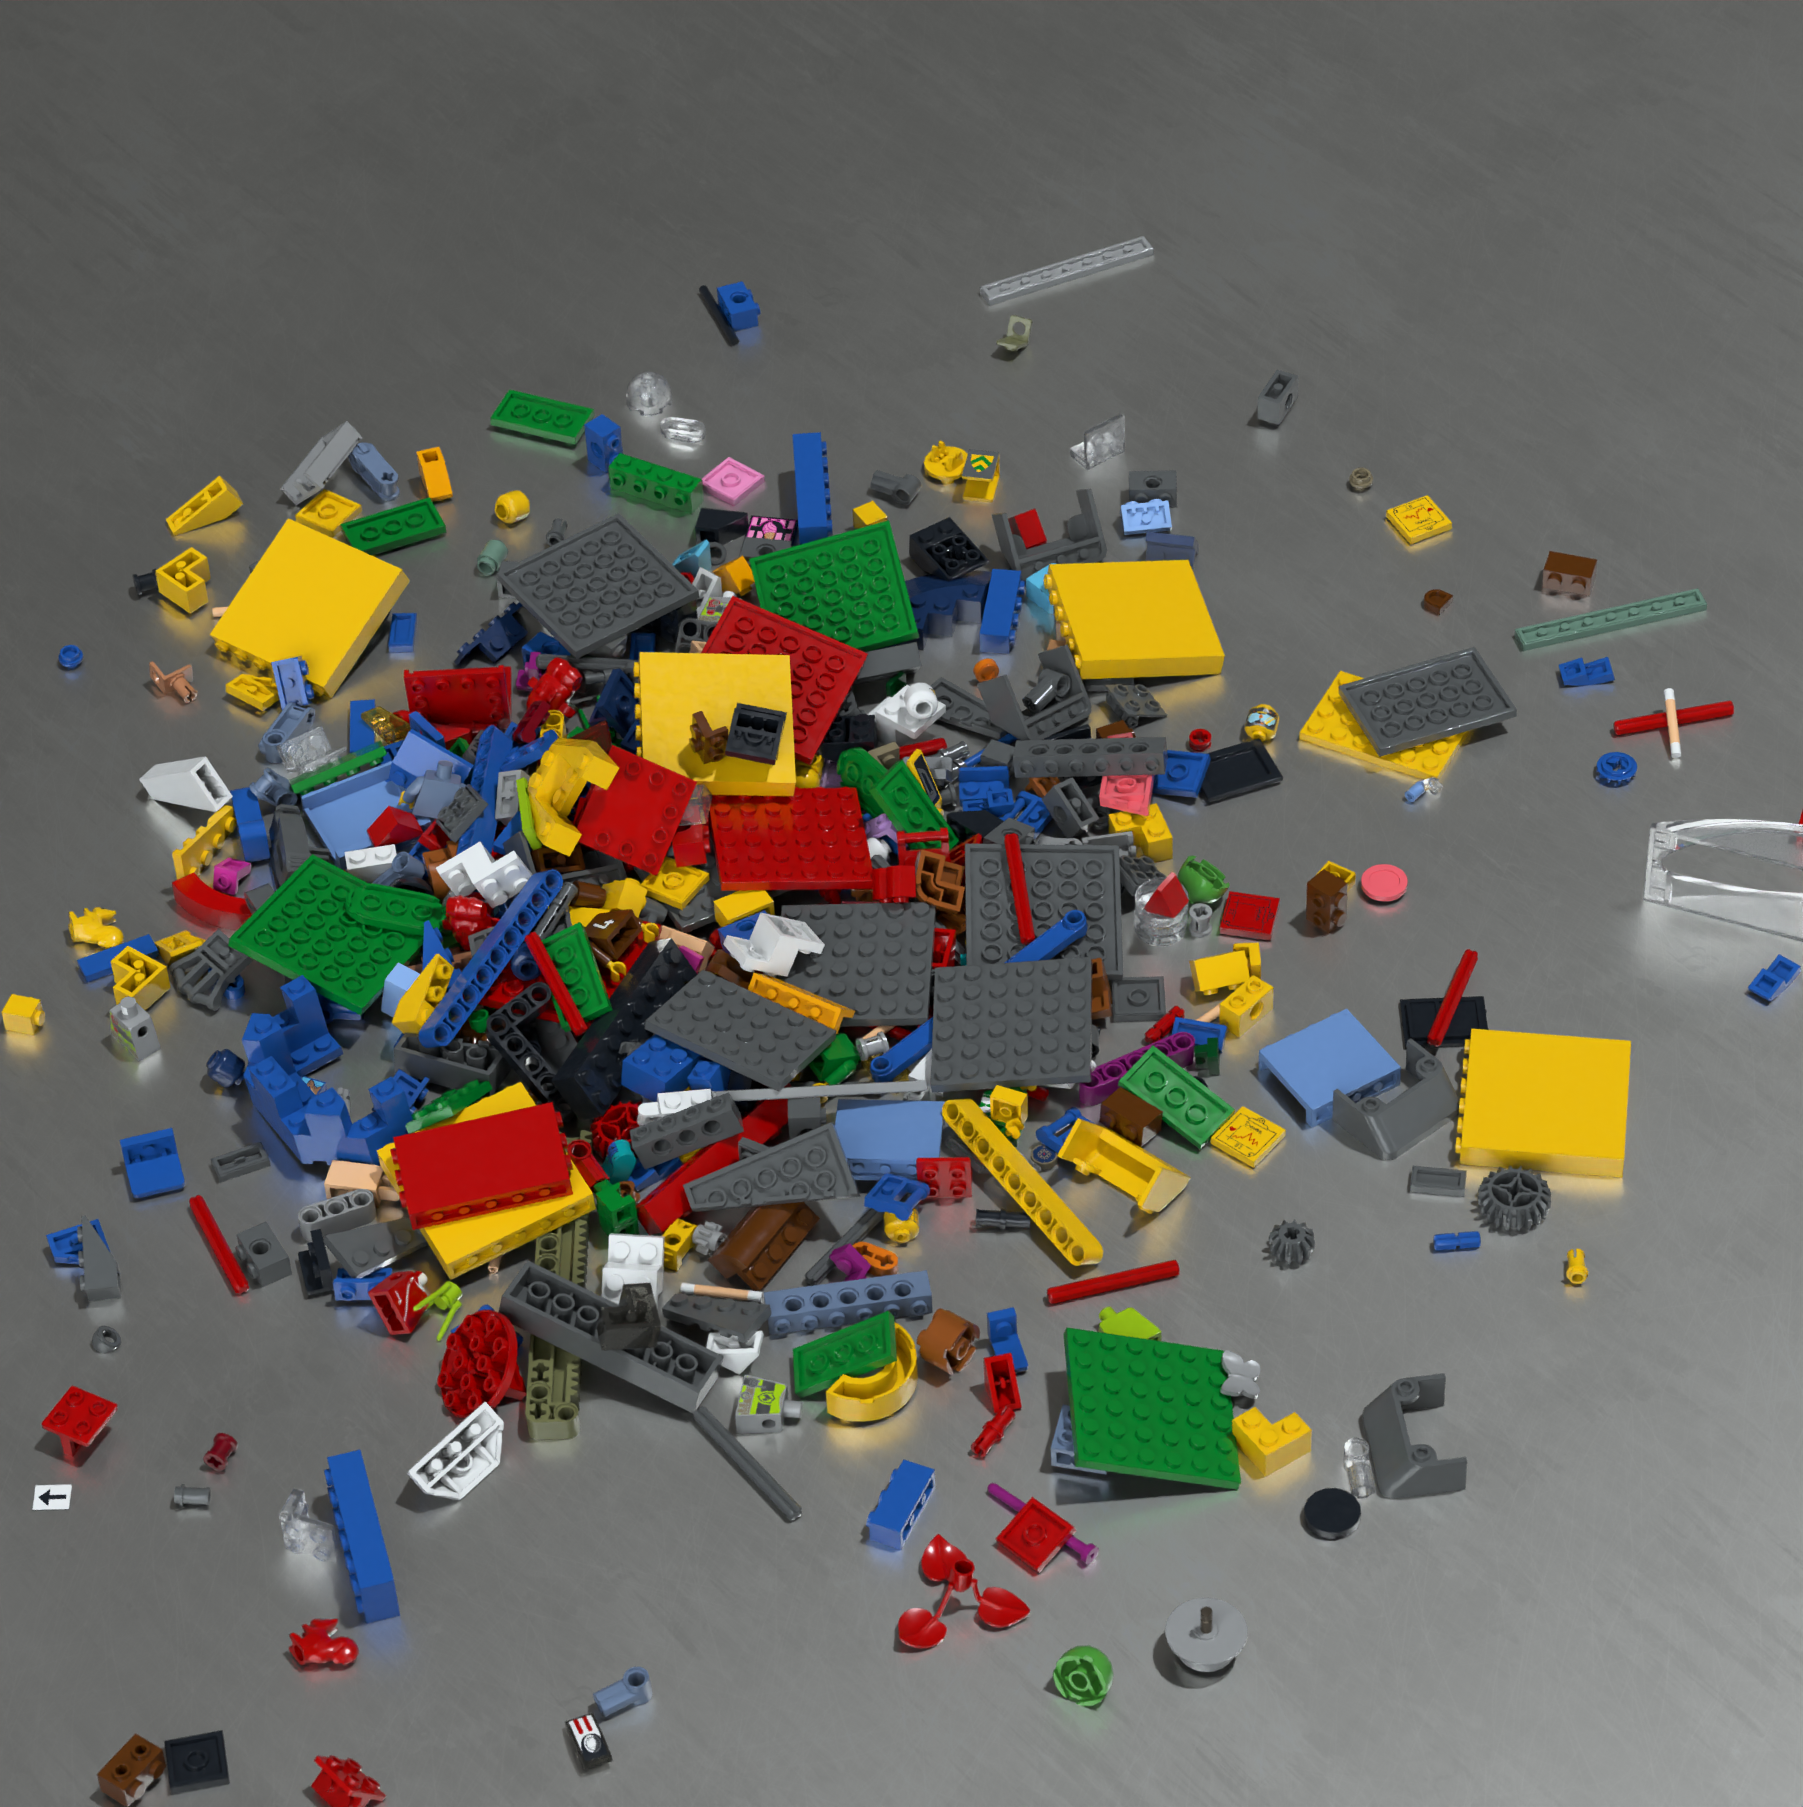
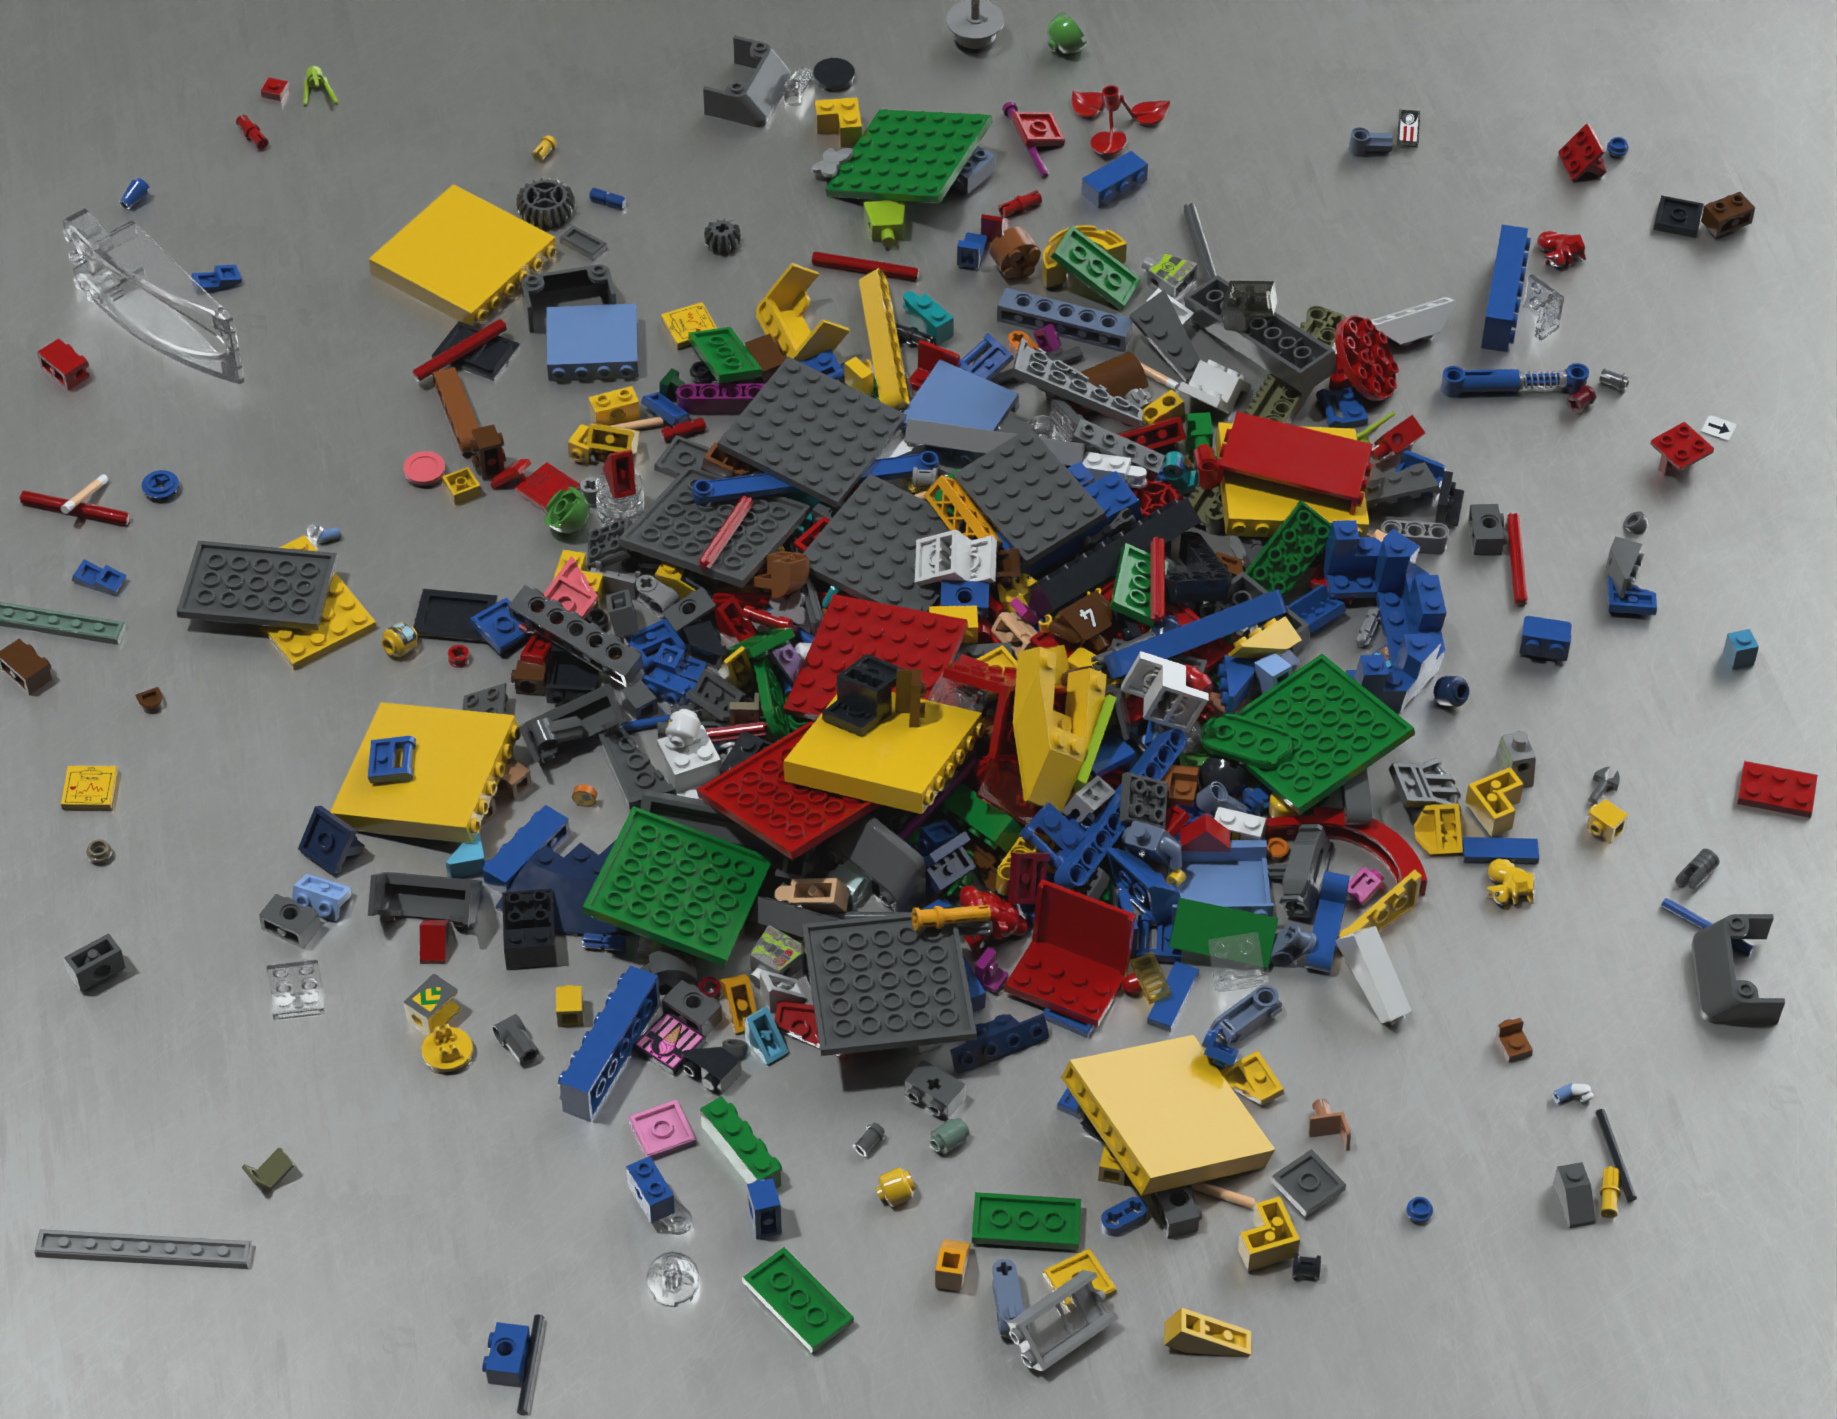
camera: 155 degrees left, 5 degrees up
dark grey tile [211,1142,270,1183] -> none
red brick [872,865,916,904] -> none
none -> blue plate [368,736,416,784]
none -> dark orange beam [432,367,479,455]
none -> red piece [490,459,532,489]
none -> blue brick [626,1156,675,1223]
none -> teal brick [903,291,954,346]
none -> light orange pin [911,905,991,931]
none -> dark grey plate [1271,1149,1346,1217]
none -> blue piece [1441,363,1589,398]
none -> dark orange bracket [1495,1018,1533,1063]
none -> dark grey bar [1588,767,1620,805]

